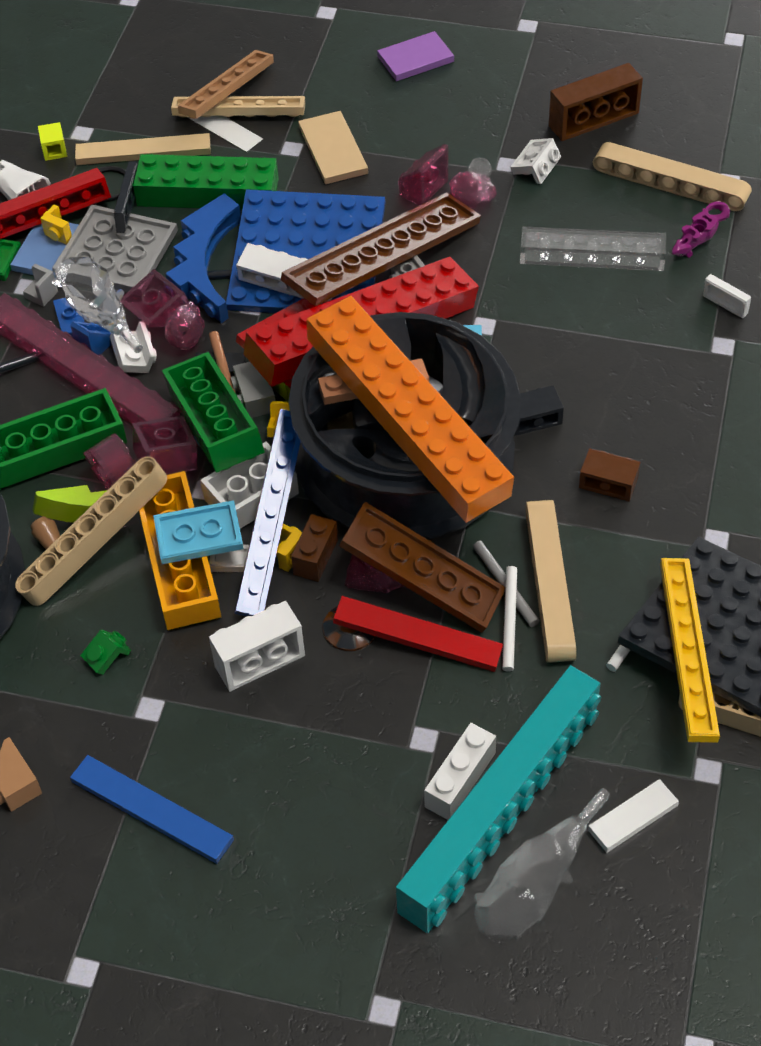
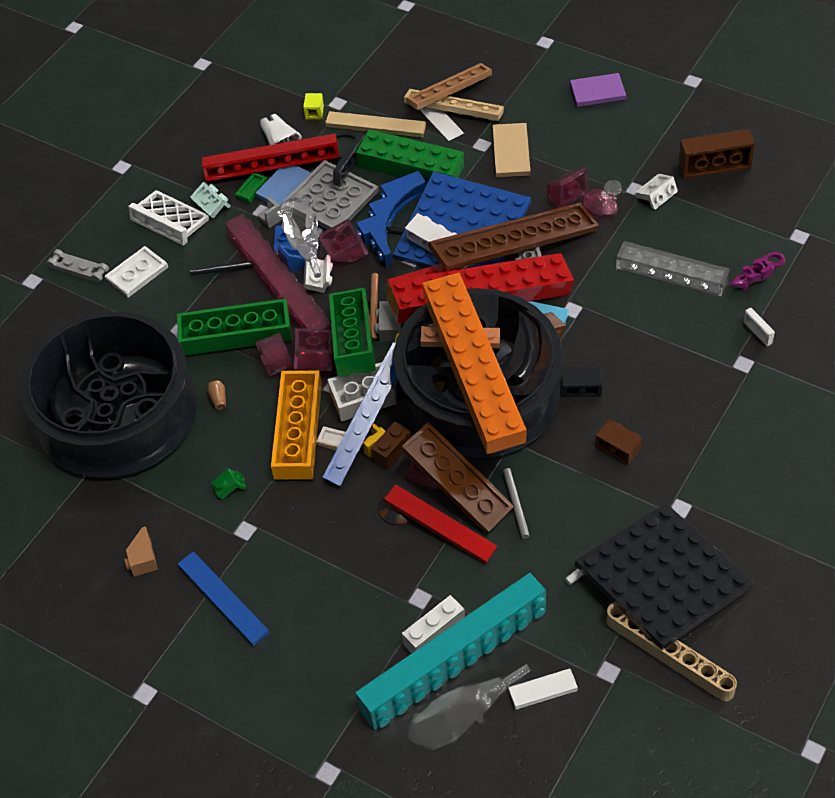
camera: 20 degrees right, 0 degrees up
tan beam [15,457,167,606] -> none
lime slope [32,485,107,523] -> none
yellow bracket [40,205,72,245] -> none
medium azure tile [153,500,244,564] -> none
clear pink hair [165,301,205,350] -> none
white brick [209,601,305,692] -> none
white bar [502,566,517,672] -> none
tan beam [526,500,576,663] -> none
tan beam [593,142,752,211] -> none
yellow tile [660,558,720,743] -> none

